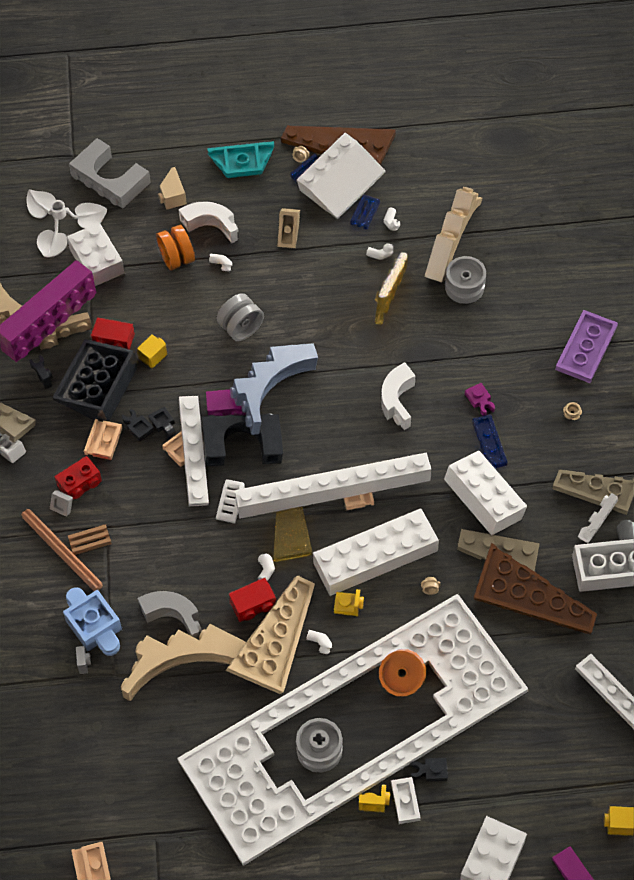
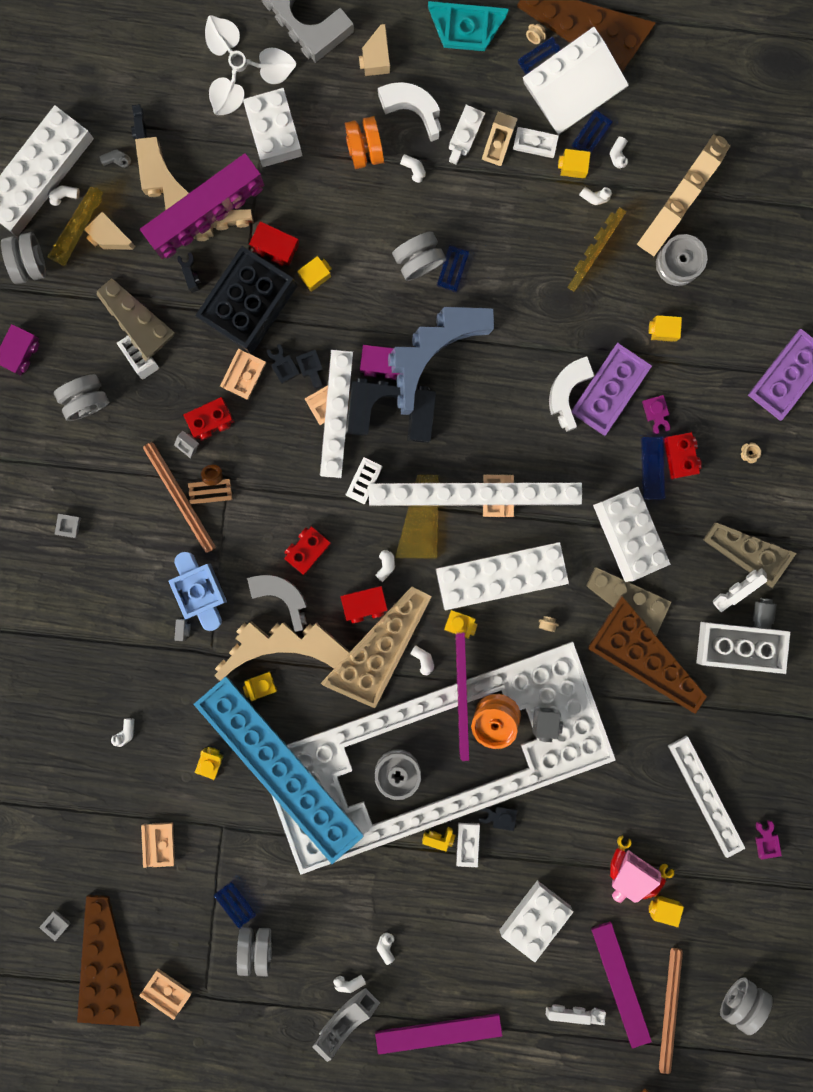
camera: 15 degrees right, 30 degrees up
none -> white arm [111,718,134,747]
none -> dark azure plate [194,676,364,864]
none -> yellow bracket [195,747,224,780]
none -> reddish brown tile [201,465,223,485]
none -> yellow bracket [243,672,277,701]
none -> red brick [284,526,331,575]
none -> clear blue tile [437,245,469,292]
none -> white hinge [449,105,485,165]
none -> magenta tile [455,632,469,761]
none -> white plate [513,127,559,158]
none -> dark grey brick [532,707,563,742]
none -> yellow brick [558,149,590,179]
none -> medium lavender plate [571,343,652,436]
none -> bright pink torso [610,836,674,903]
none -> yellow brick [649,316,682,341]
none -> red brick [663,432,702,479]

